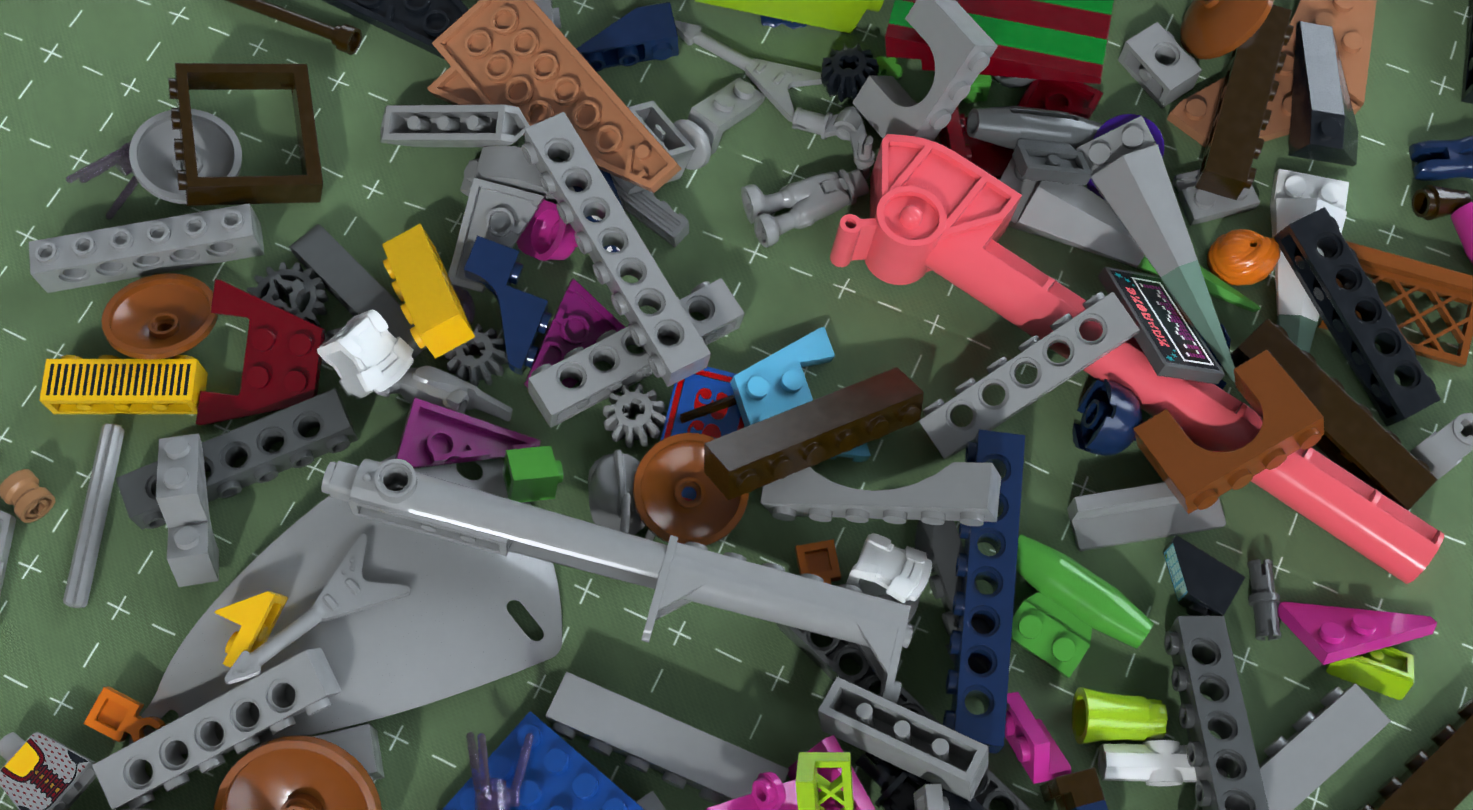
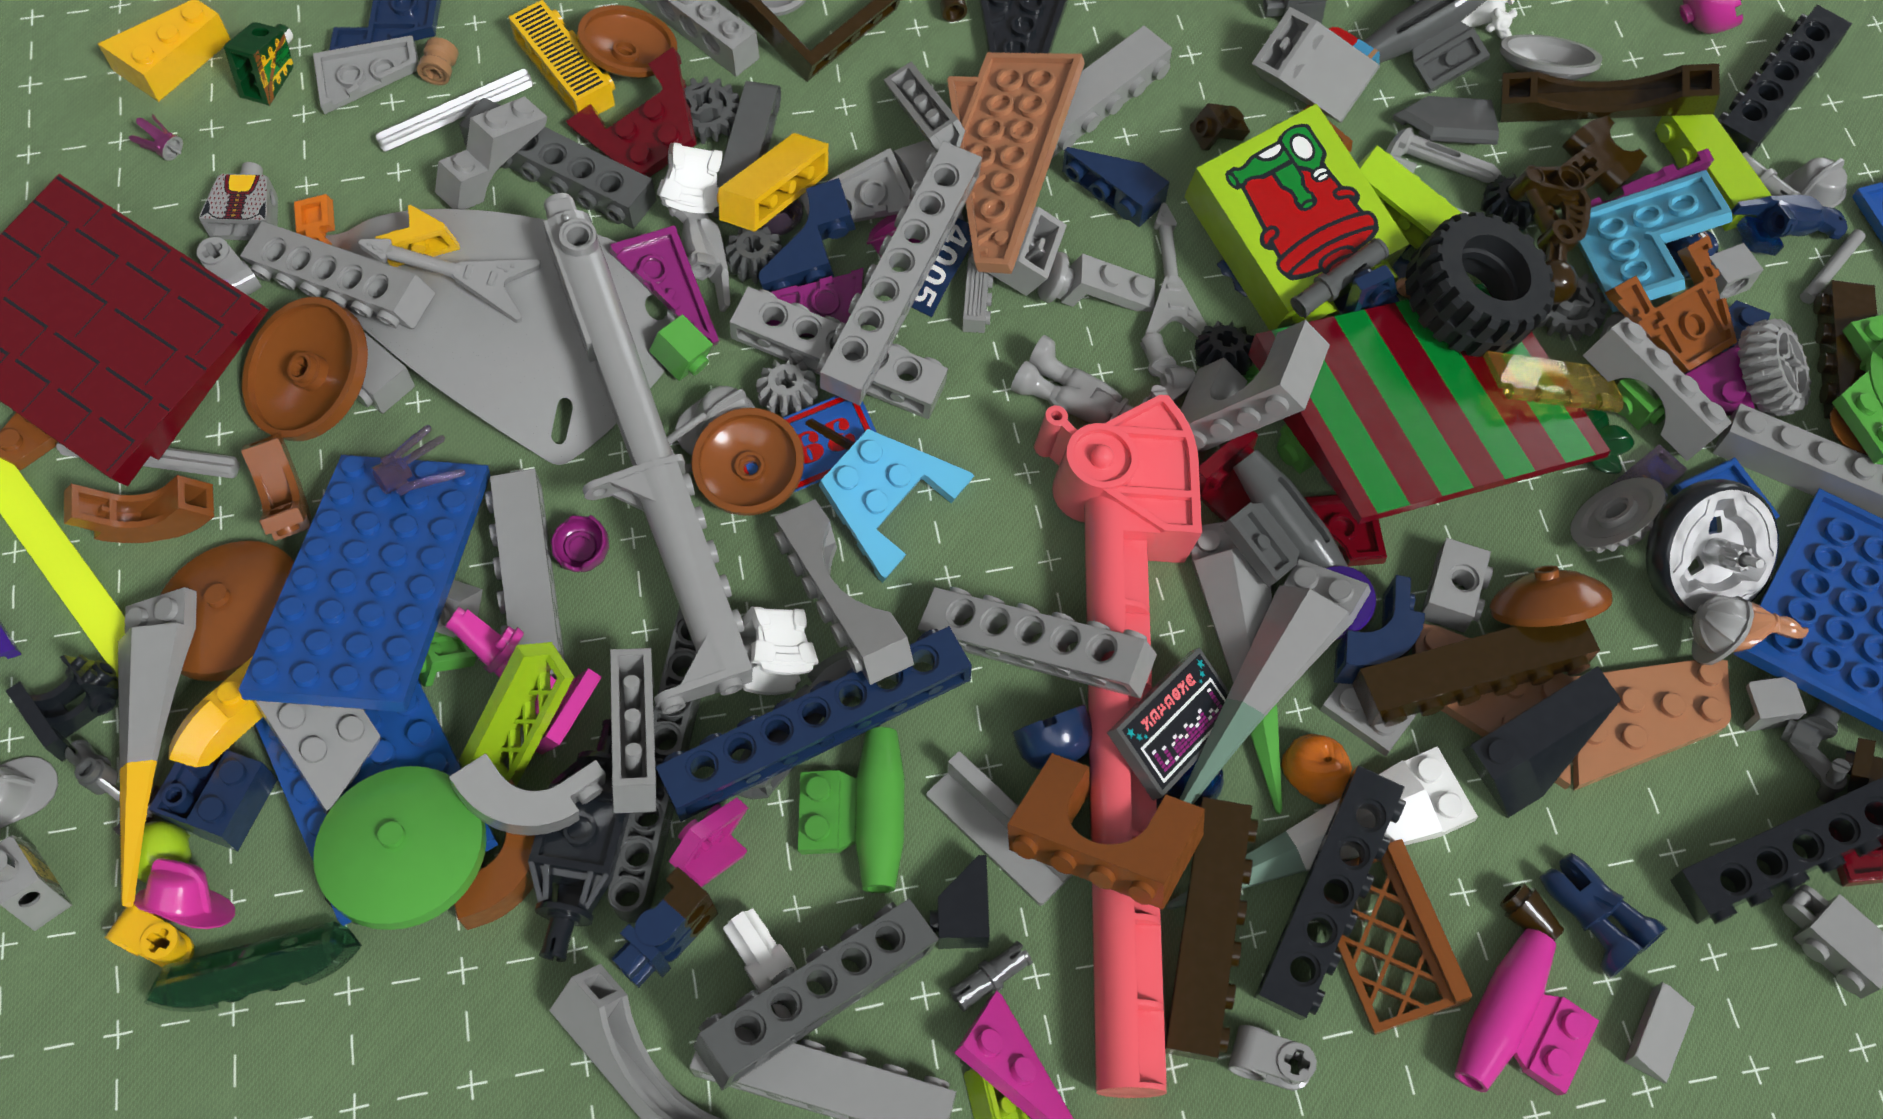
camera: 55 degrees right, 5 degrees down
dark brown brick [704,367,924,500] -> none
orange plate [795,539,841,584] -> none
lime plant [1072,687,1168,744] -> none
none -> magenta hair [551,515,609,572]
none -> dark blue arch [1334,575,1425,684]

